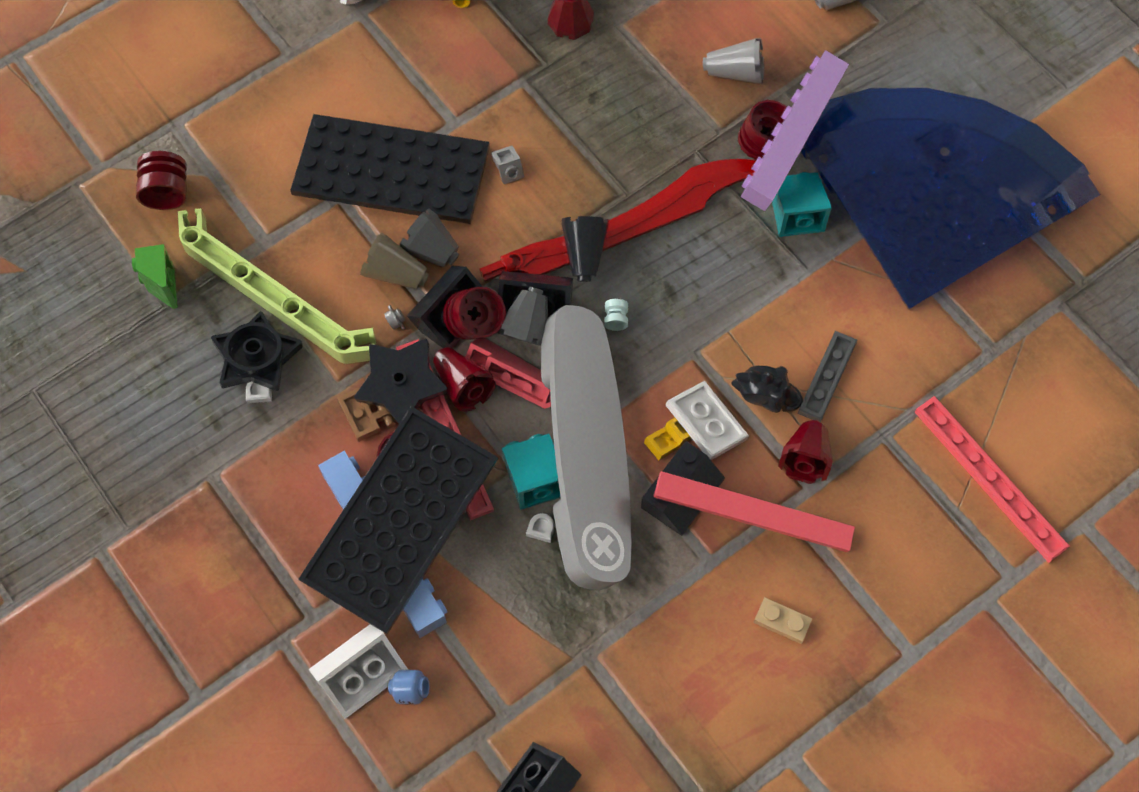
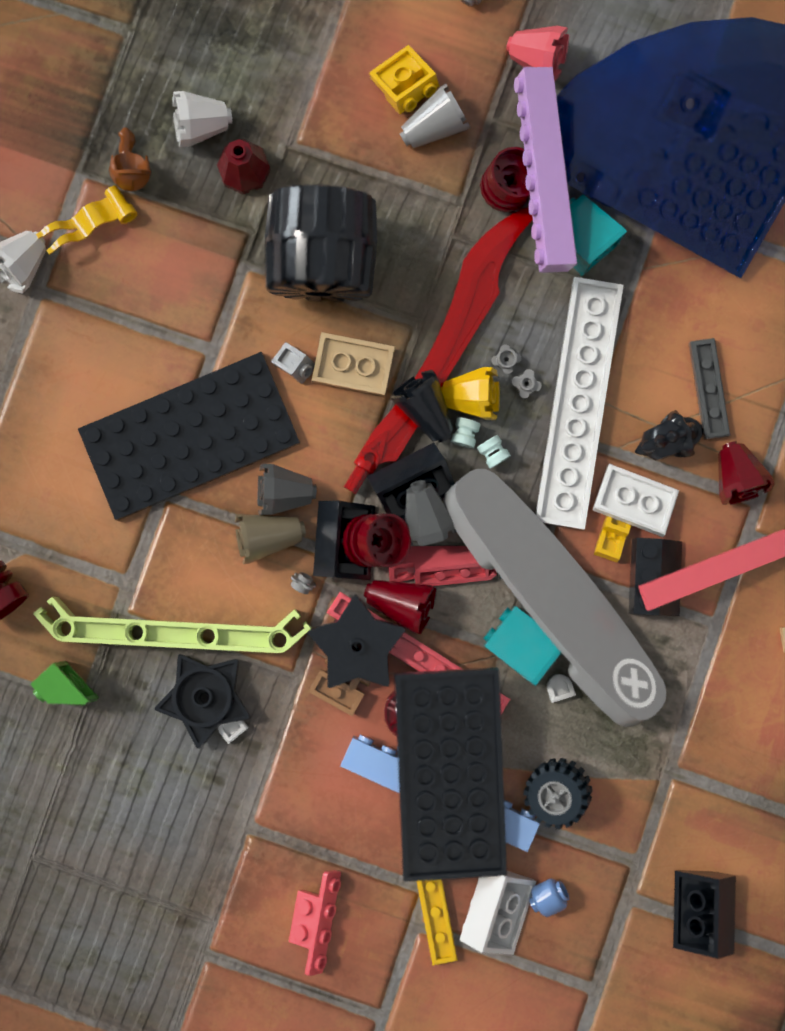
camera: 35 degrees left, 20 degrees up
none -> black wheel [264,184,377,302]
none -> coral bracket [289,870,341,976]
none -> tan plate [312,332,395,396]
none -> yellow plate [369,45,440,114]
none -> yellow tile [417,880,458,966]
none -> yellow cone [441,367,500,420]
none -> light aqua wheel [450,417,481,449]
none -> light grey plate [491,345,521,374]
none -> coral cone [507,26,569,82]
none -> light grey plate [512,369,541,399]
none -> black wheel [523,758,593,829]
none -> white plate [535,277,623,530]

